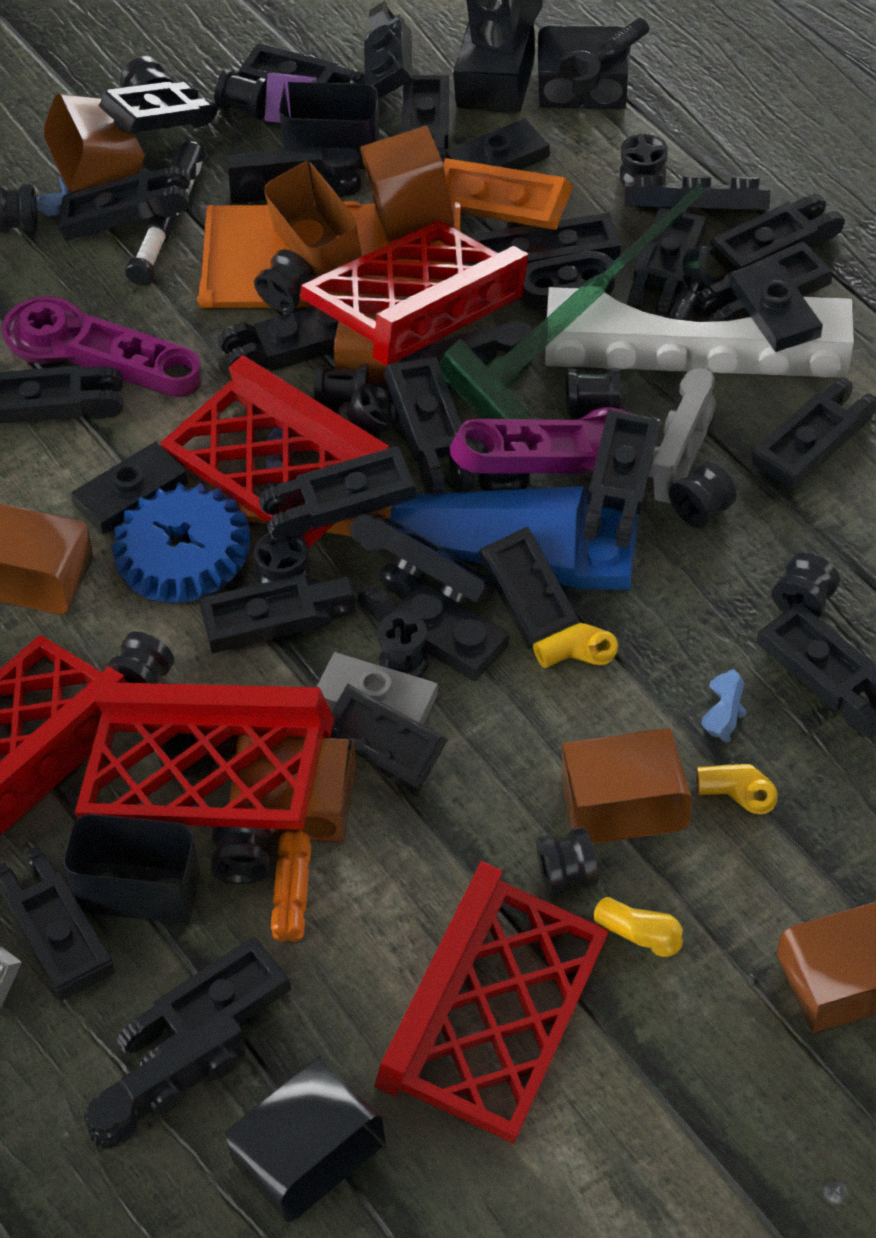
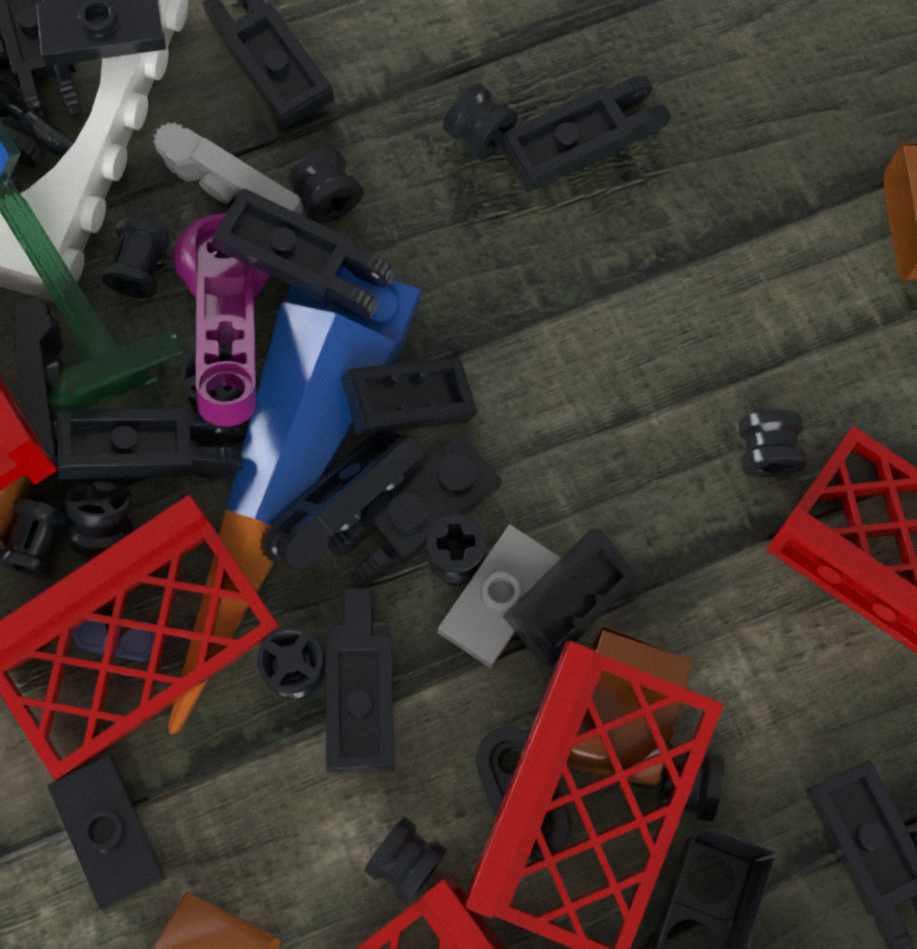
camera: 80 degrees left, 20 degrees up
blue gear [111,482,251,603] -> none
black hinge [258,446,417,541] -> none
orange axle [271,831,311,942] -> none
yellow arm [533,623,619,668] -> none
dark orange piece [561,728,692,844] -> none
yellow arm [594,897,683,957] -> none
yellow arm [696,764,778,815] -> none
medium blue piece [701,669,746,743] -> none

